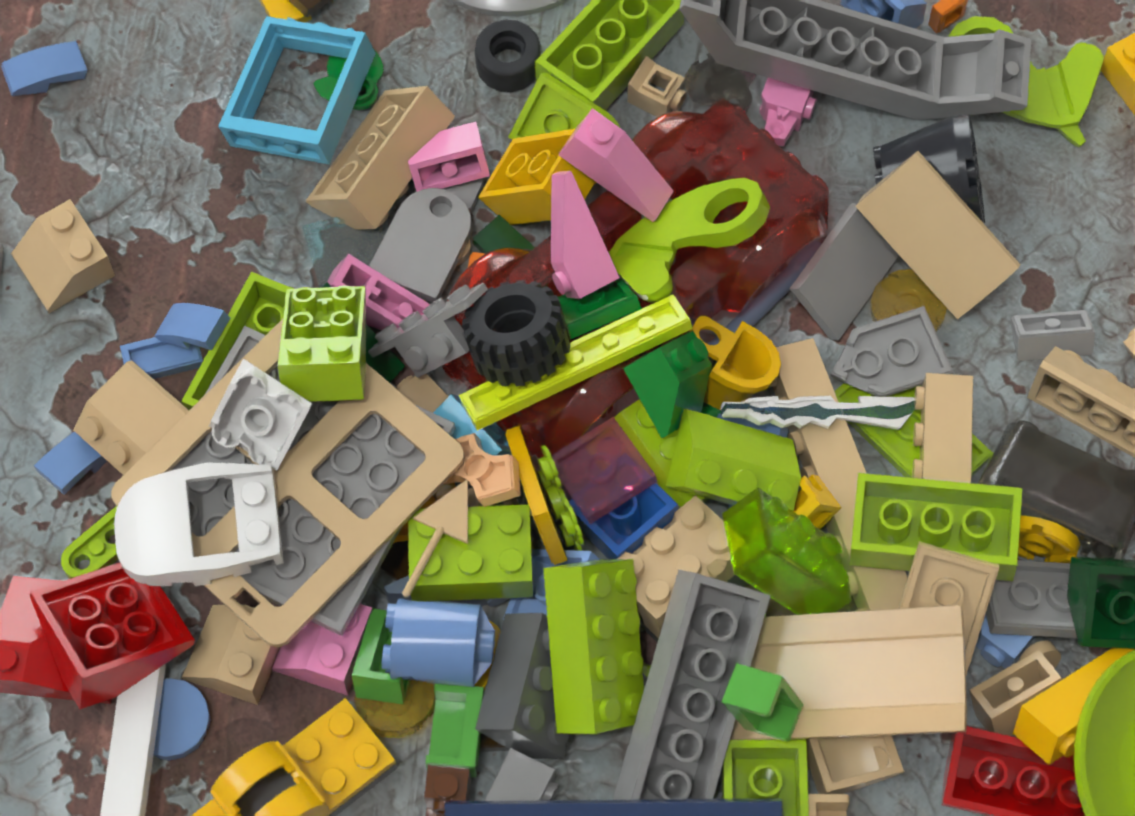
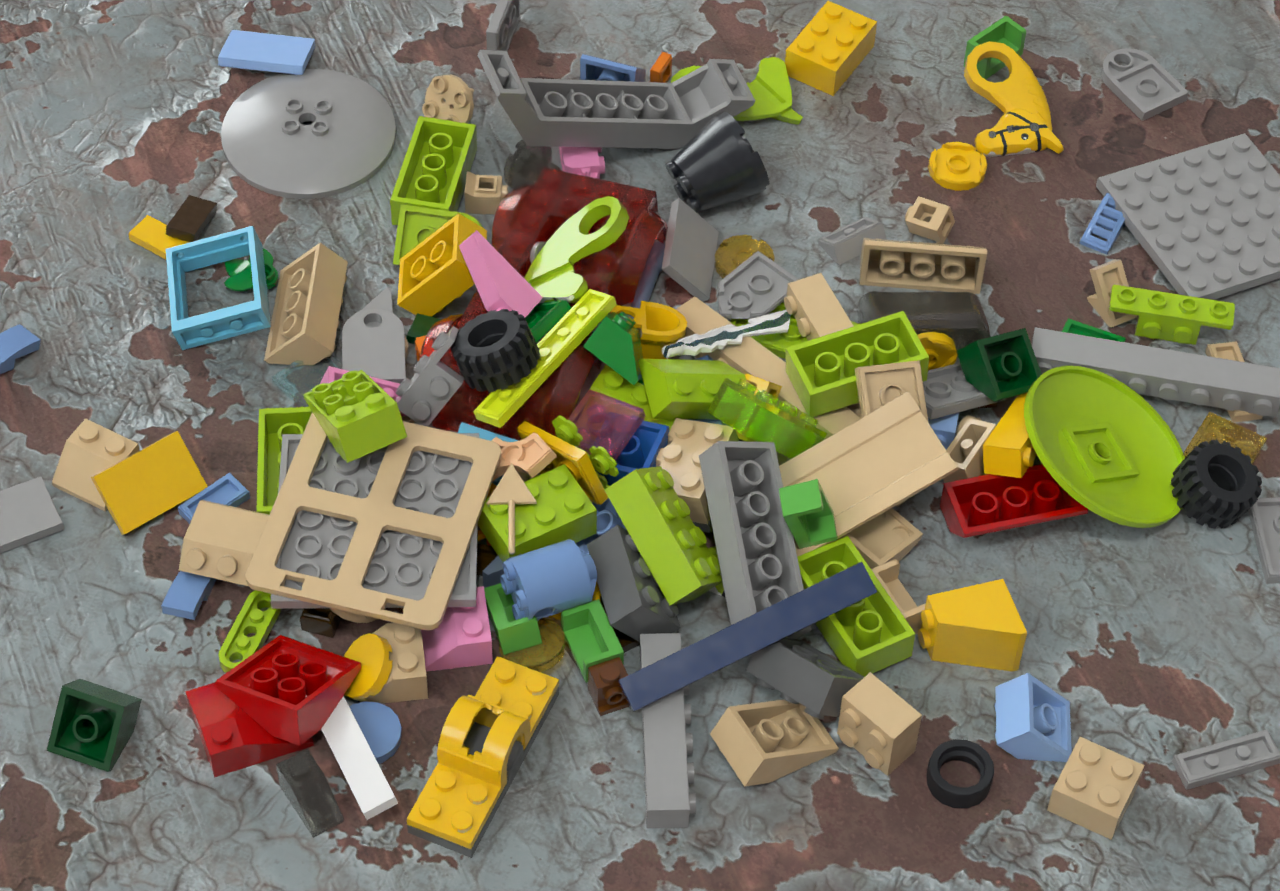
camera: 30 degrees left, 15 degrees down
white slope [114,462,284,586] -> none
medium blue slope [155,303,230,350] -> none
white slope [209,359,312,471] -> none
bright pink slope [408,122,490,191] -> none
black tyre [475,19,541,92] -> none
bright pink slope [559,108,674,222] -> none
tan slope [855,151,1020,320] -> none
none -> yellow tile [91,431,208,535]
none -> clear smoke slope [276,749,344,838]
none -> yellow tile [344,633,393,702]

